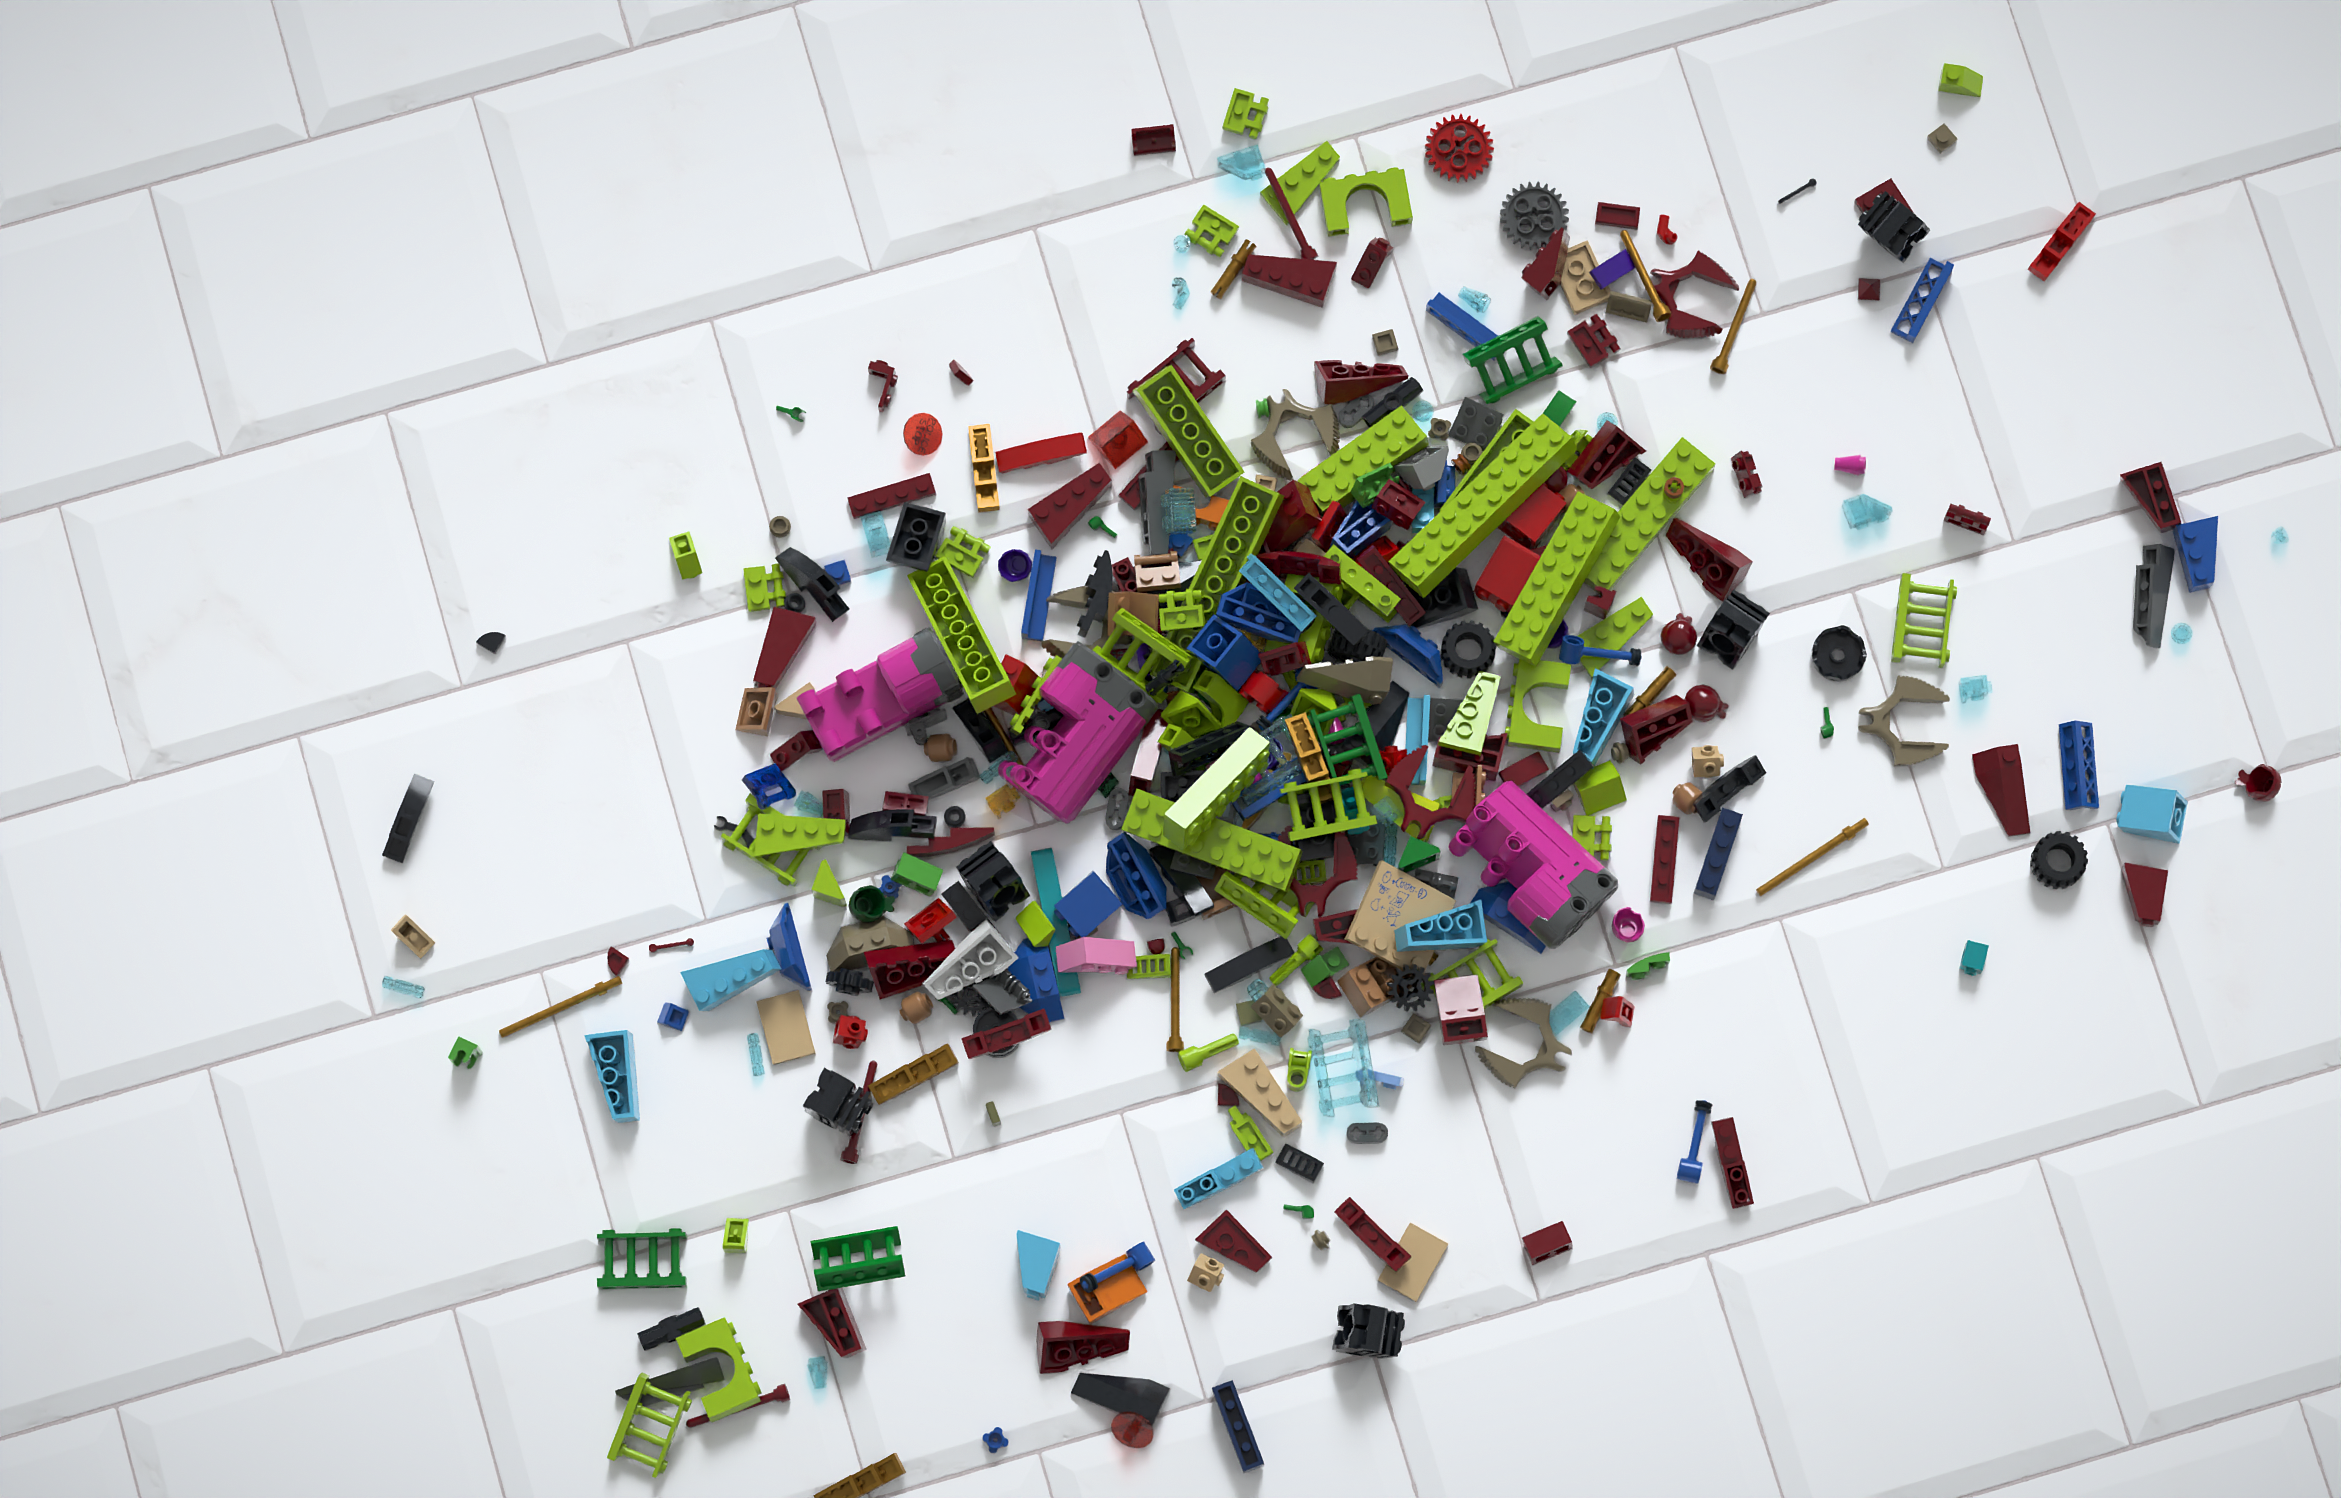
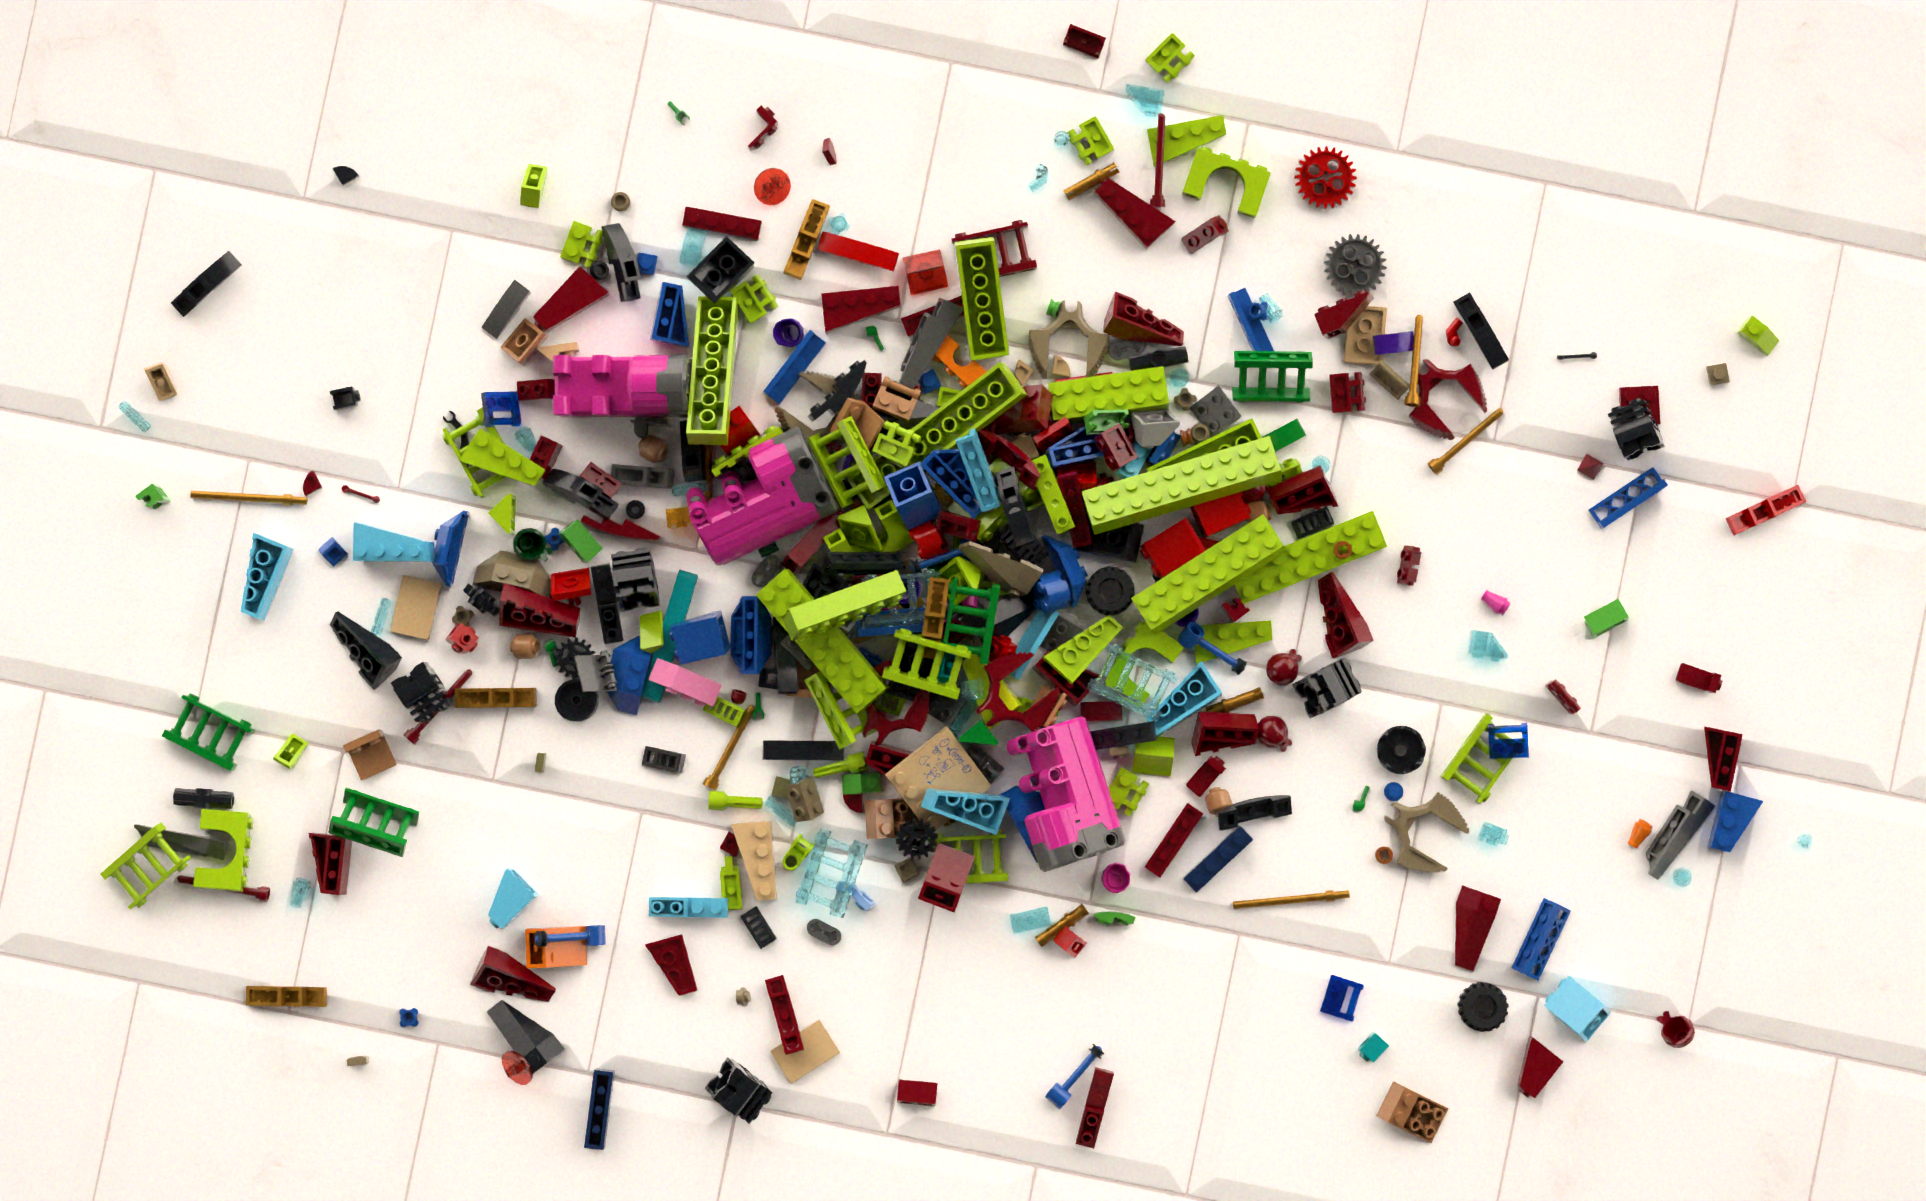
camera: 25 degrees right, 10 degrees up
white wedge [923,919,1018,1000] -> none
dark red slope [961,1009,1052,1059] -> none
black pin [1145,660,1184,696] -> none
clear light blue brick [1161,488,1197,535] -> none
tan brick [1187,1253,1224,1293] -> none
green hand [1283,1204,1314,1219] -> none
dark tan tile [1372,329,1399,356] -> none
dark tan piece [1475,998,1572,1089] -> none
dark red tile [1595,202,1640,230] -> none
dark tan plate [1611,742,1629,764] -> none
tan brick [1691,745,1724,778] -> none
none -> black window [329,386,361,411]
none -> black wedge [330,611,402,690]
none -> medium nougat bracket [343,729,397,780]
none -> dark grey slope [481,279,532,339]
none -> black slope [642,746,686,773]
none -> blue wedge [650,282,690,348]
none -> clear light blue plate [828,213,850,235]
none -> blue brick [1031,570,1071,614]
none -> tan tile [1051,355,1071,378]
none -> clear light blue fence [1086,643,1178,722]
none -> dark red bracket [1186,755,1226,797]
none -> blue plate [1249,302,1268,322]
none -> clear blue plate [1319,974,1365,1022]
none -> dark orange bush [1375,846,1393,864]
none -> medium nougat slope [1376,1081,1449,1143]
none -> blue plate [1384,782,1404,802]
none -> black slope [1453,292,1510,370]
none -> clear blue plate [1487,723,1529,759]
none -> bright green hinge [1584,599,1629,639]
none -> orange cone [1627,818,1653,849]
none -> dark red bracket [1675,663,1723,694]

